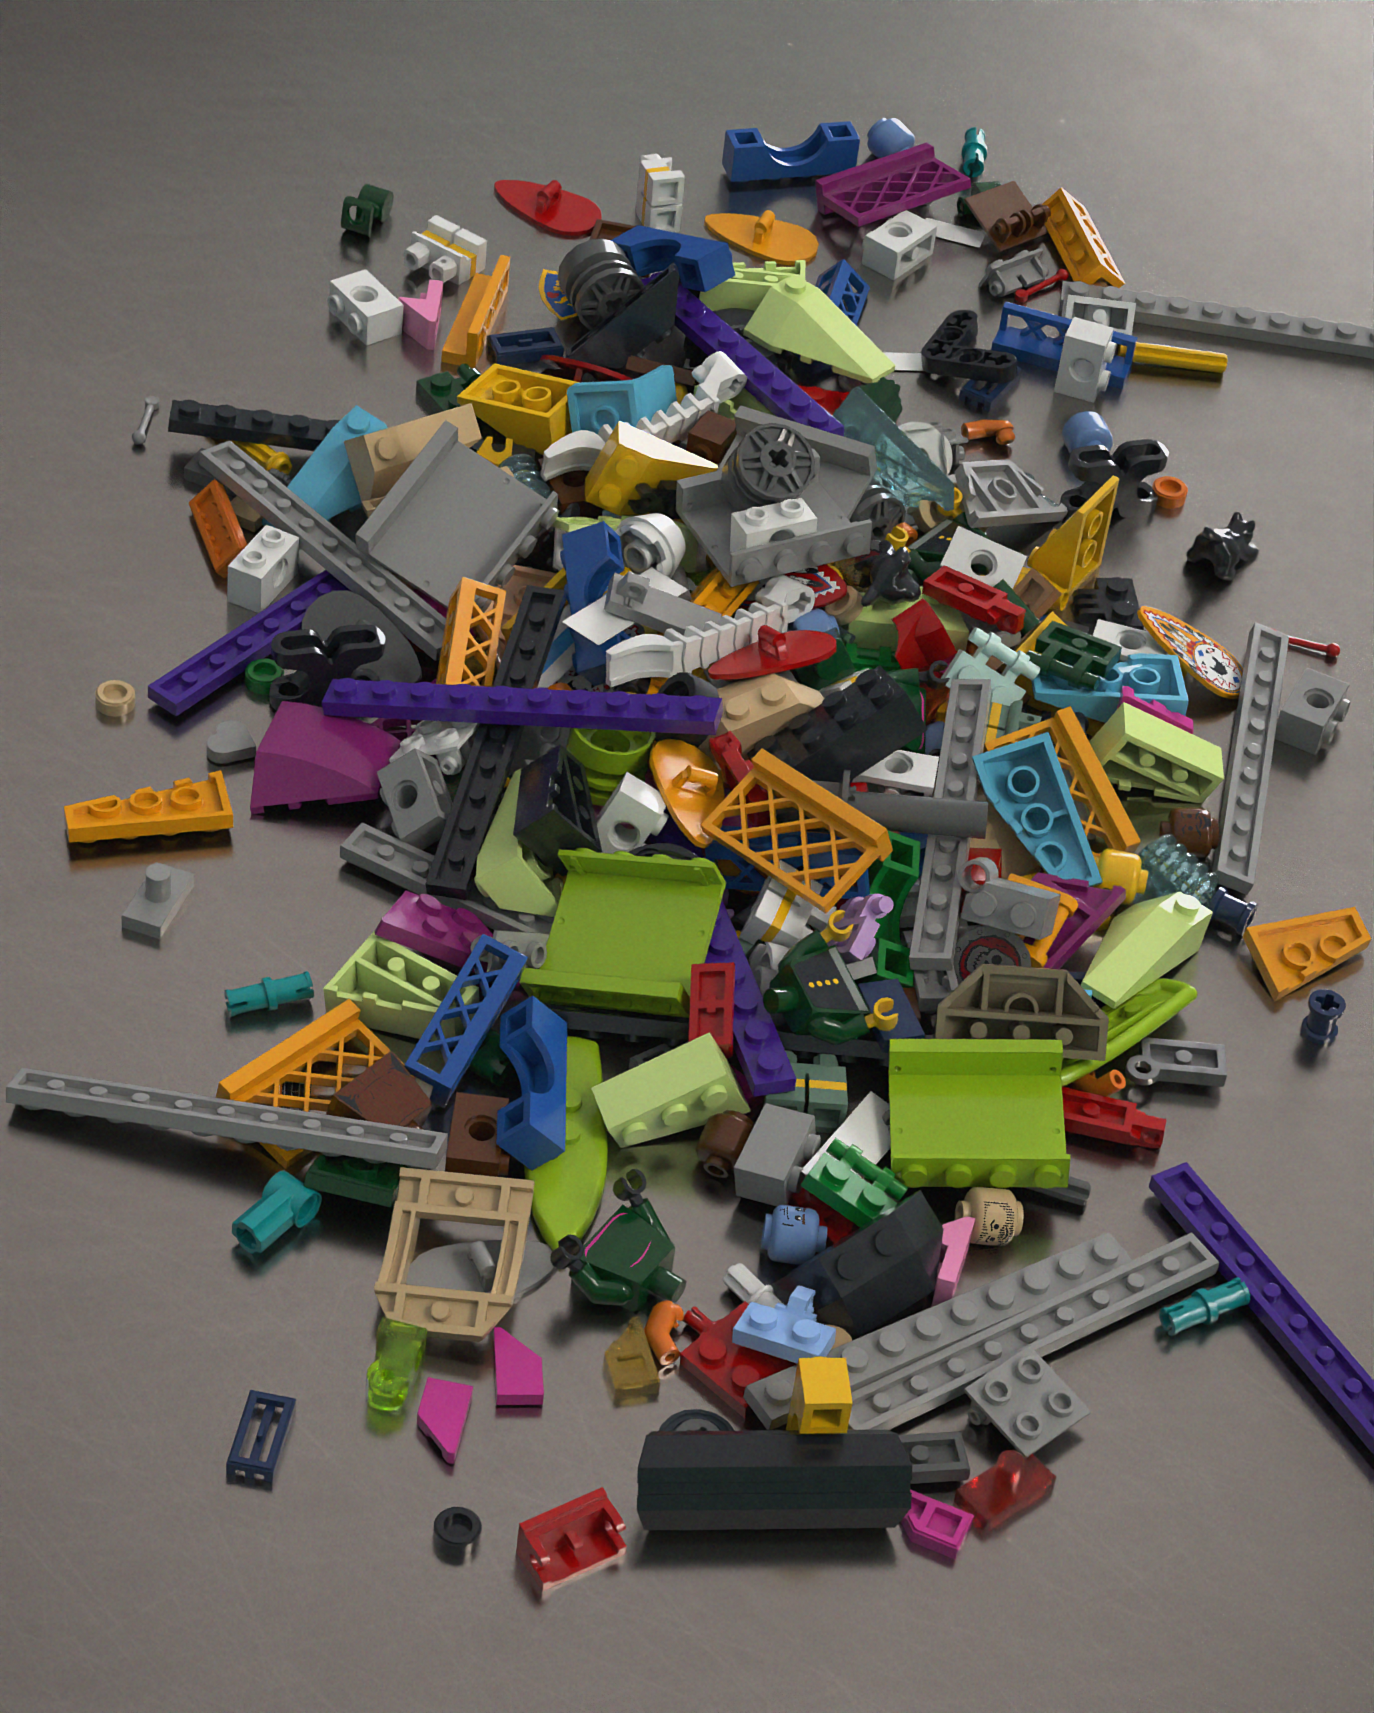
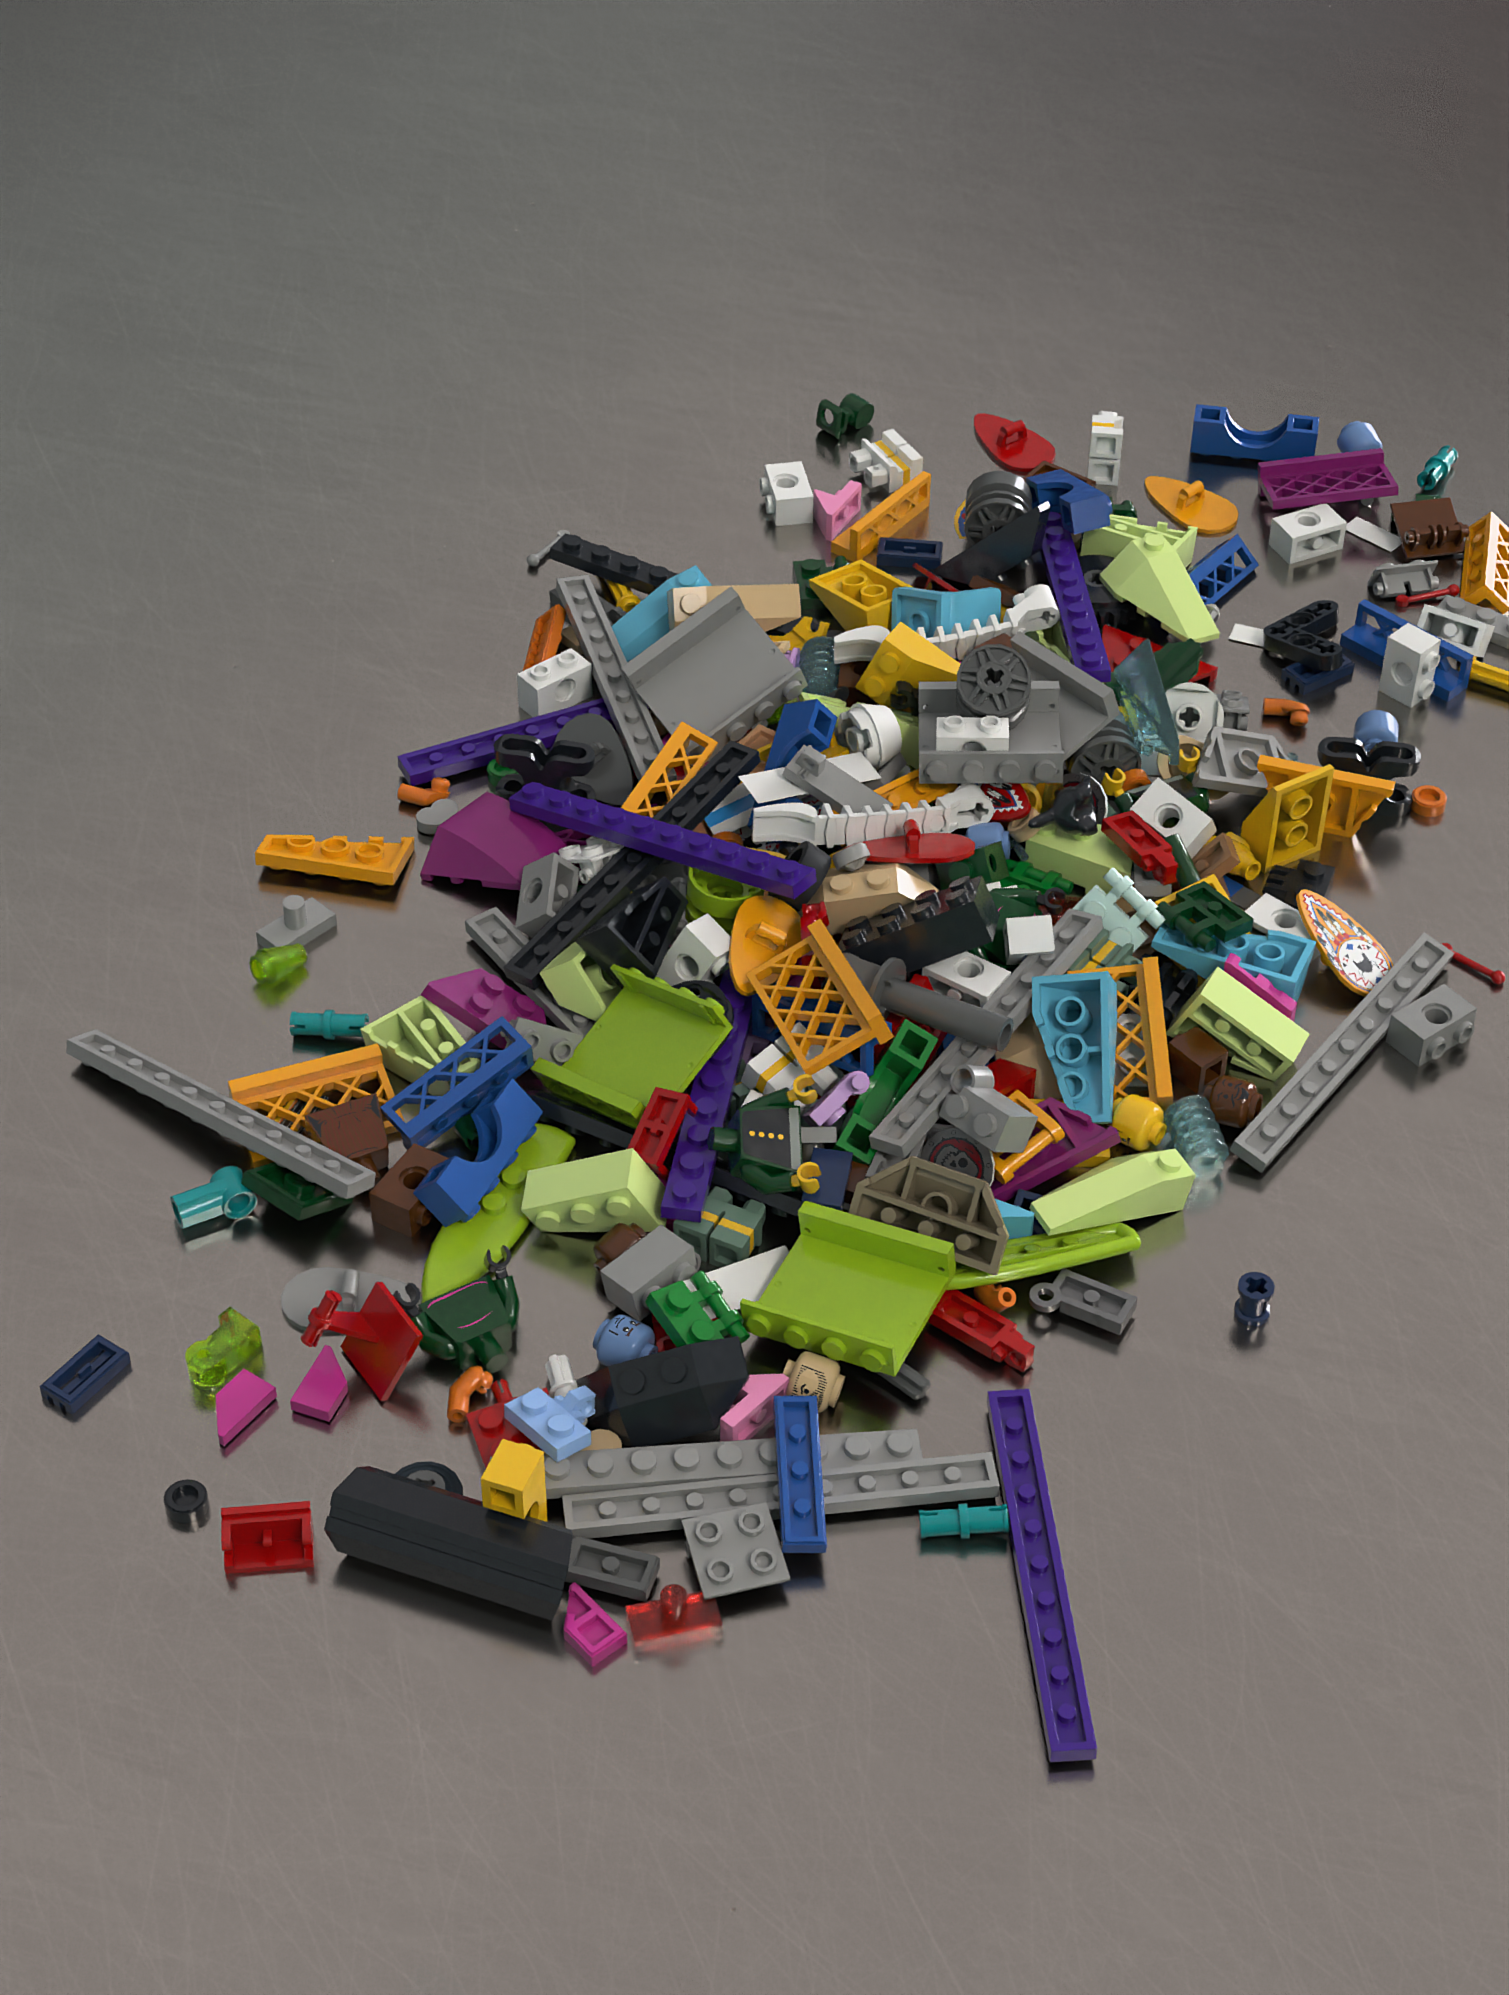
camera: 30 degrees right, 0 degrees up
tan tile [95,680,135,717] -> none
tan wedge [374,1167,535,1342] -> none
clear yellow tile [603,1316,660,1399] -> none
red slope [891,599,957,672] -> none
black animal [1186,512,1259,581] -> none
dark blue bush [1208,886,1258,936] -> none
light orange wing [1243,907,1371,1002] -> none
none -> clear neon green cone [249,943,307,984]
none -> red plate [300,1282,424,1401]
none -> orange arm [397,777,450,807]
none -> blue tile [773,1396,827,1553]
none -> light grey tile [832,842,871,872]
none -> white panel [1003,915,1055,965]
none -> reddish brown brick [1168,1026,1229,1095]
none -> light orange wing [1257,754,1395,838]

